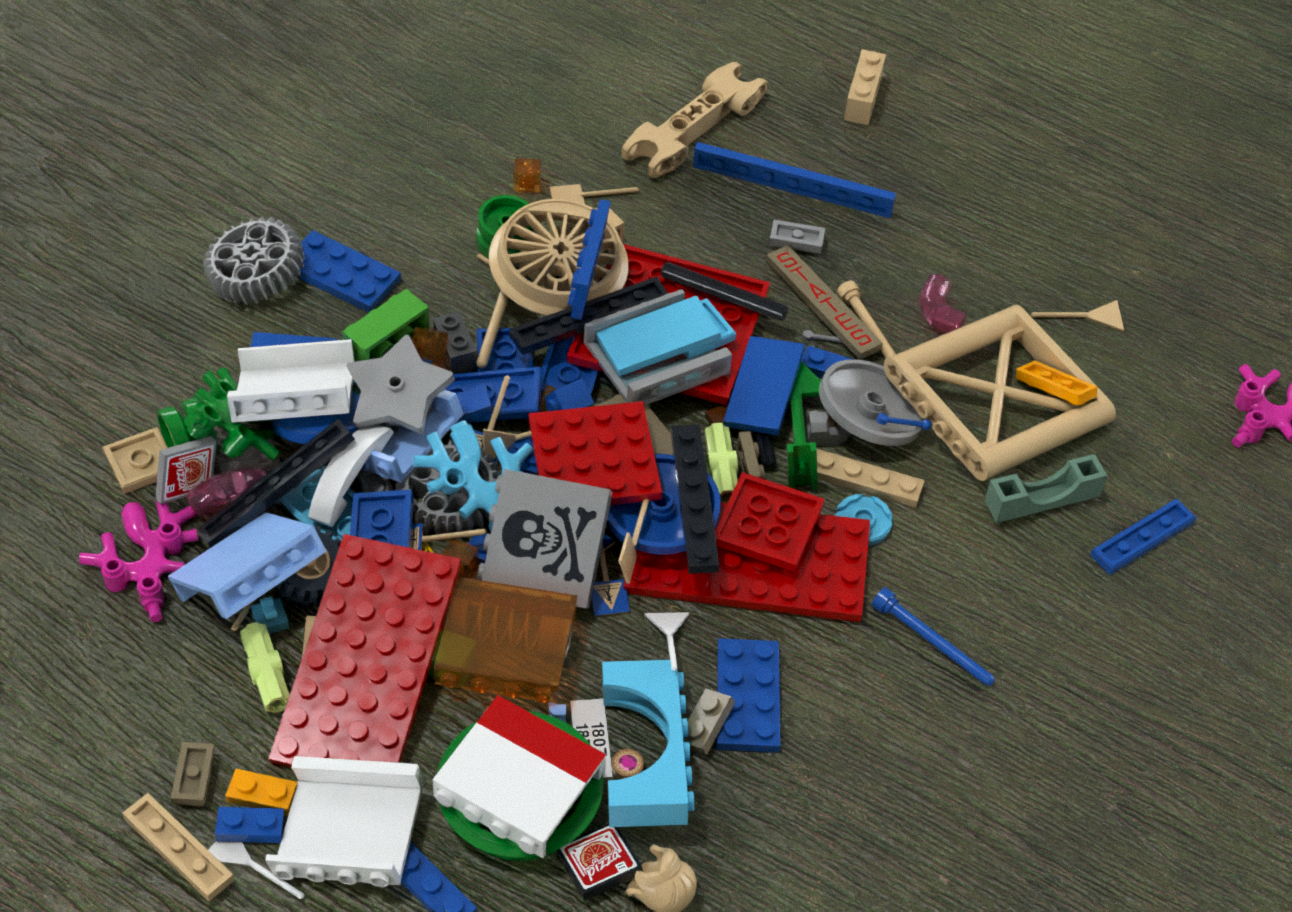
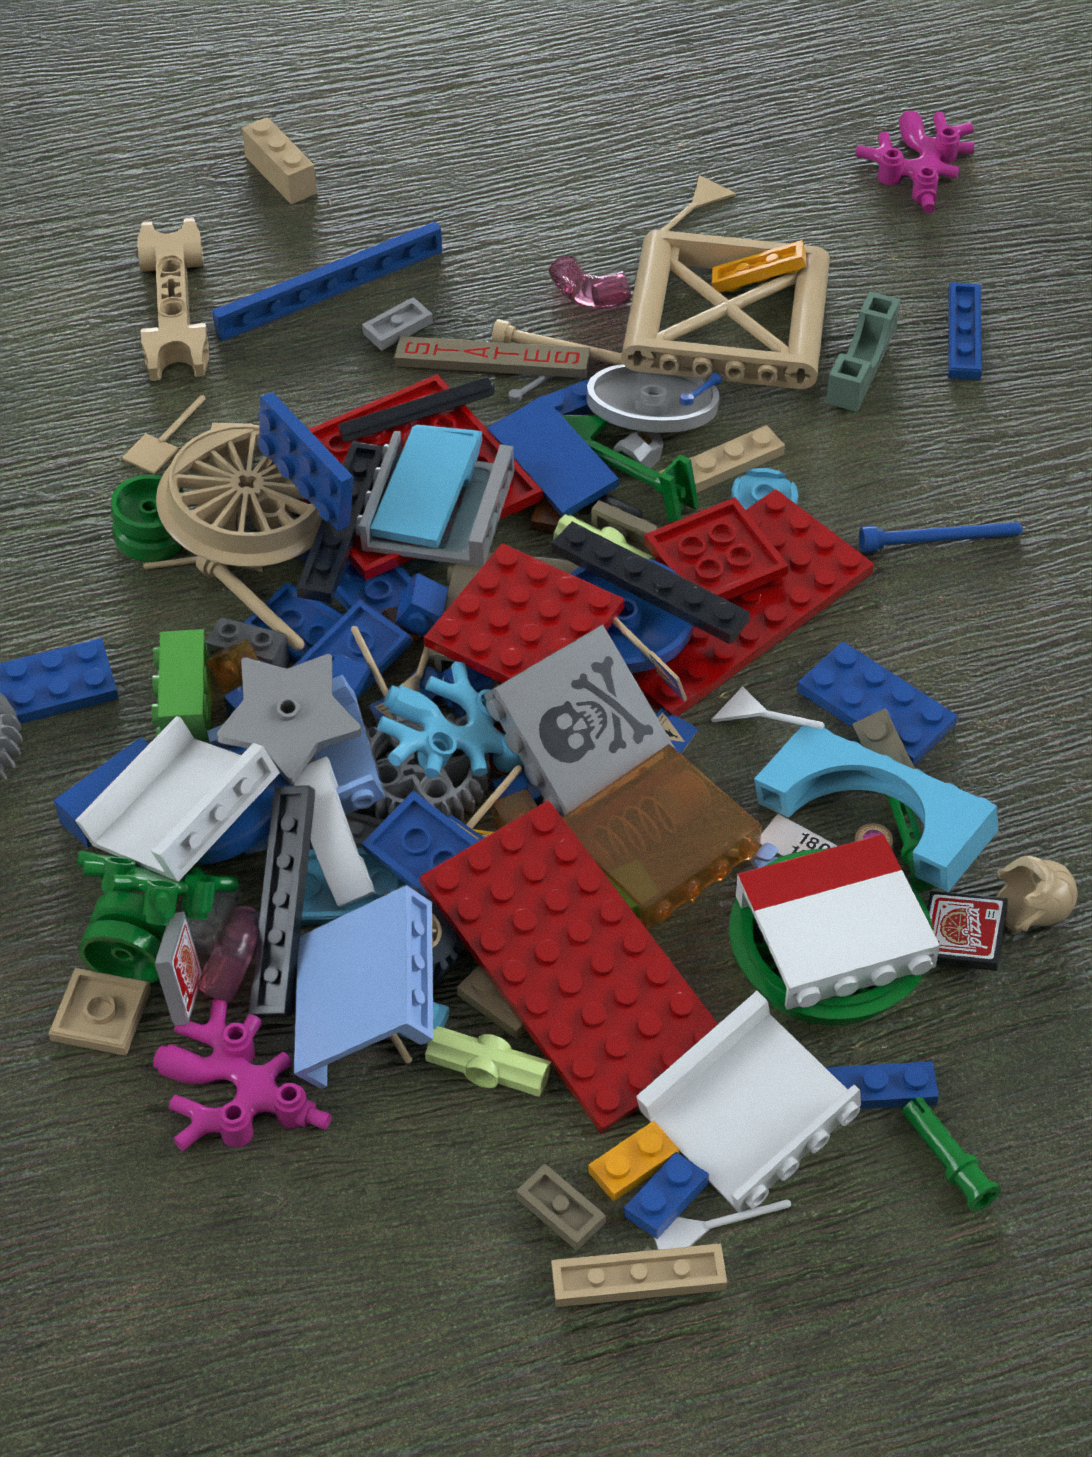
camera: 45 degrees left, 0 degrees up
clear orange plate [514,158,541,192] -> none

